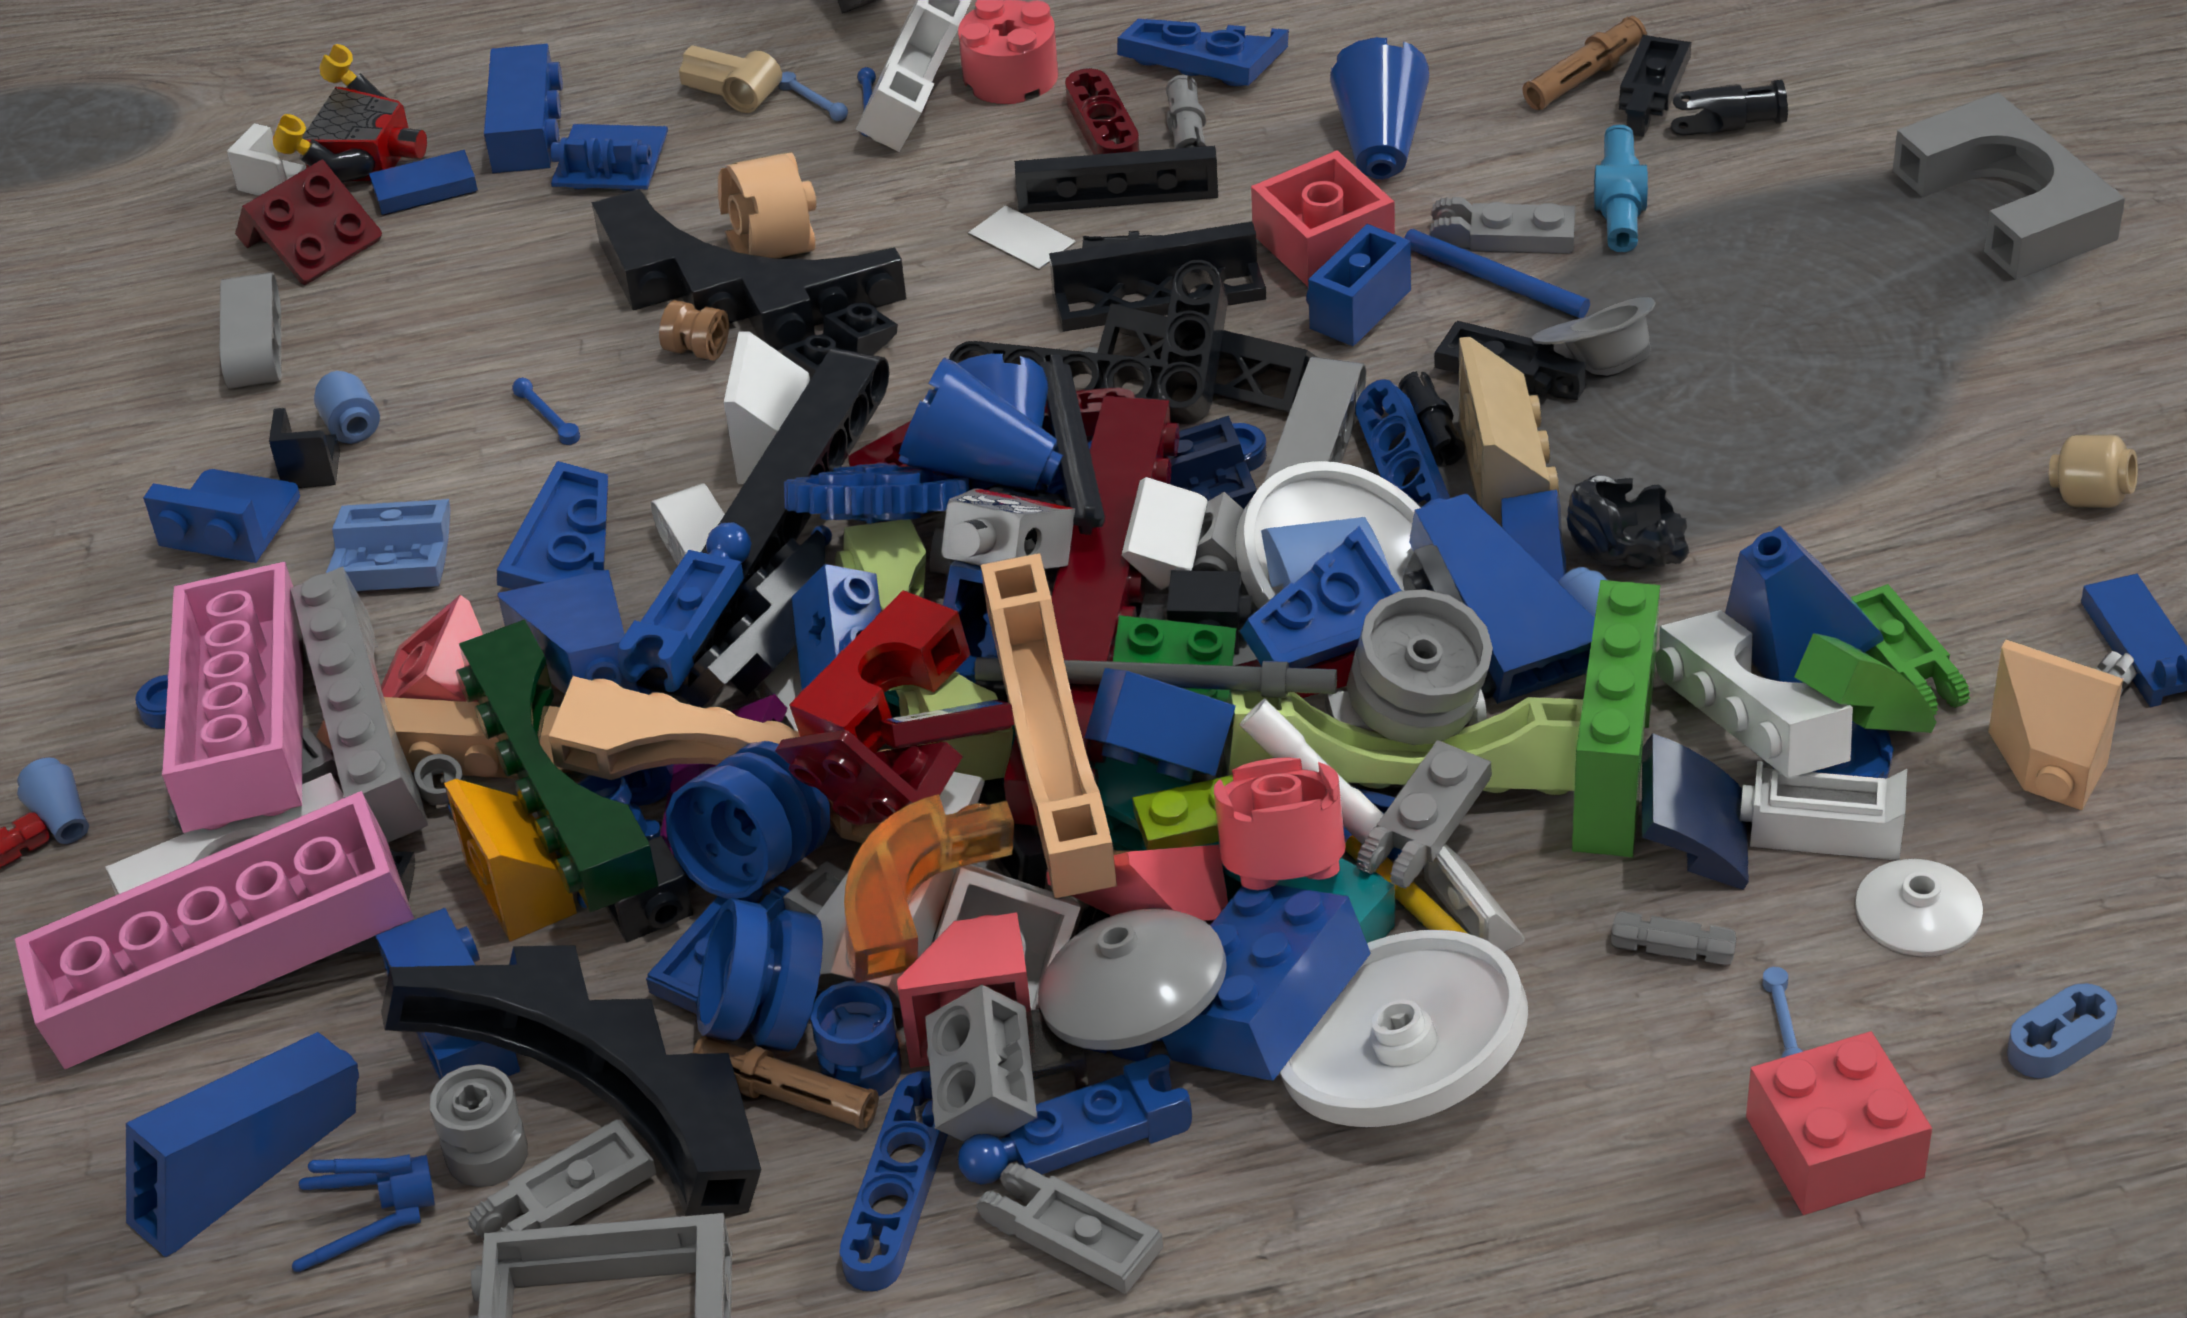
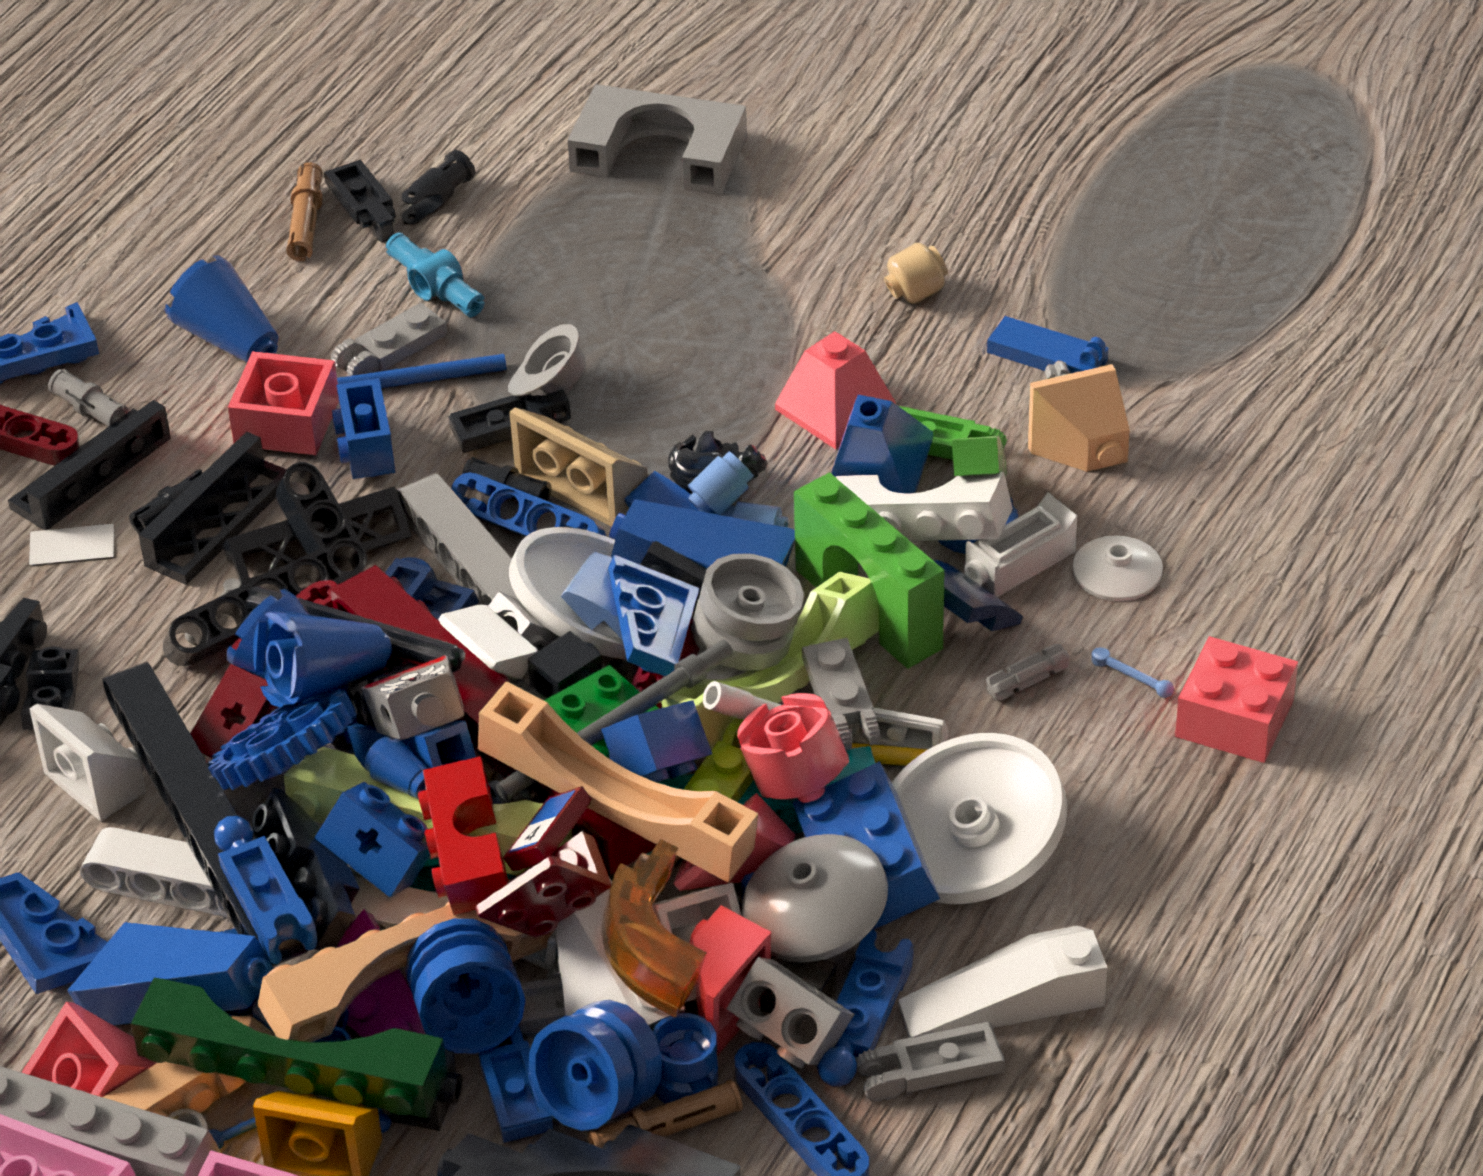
camera: 50 degrees left, 0 degrees up
medium blue beam [2007,983,2118,1078] -> none
none -> blue cone [365,737,428,800]
none -> medium blue brick [688,451,754,515]
none -> coral slope [775,331,896,449]
none -> white wedge [898,926,1107,1038]

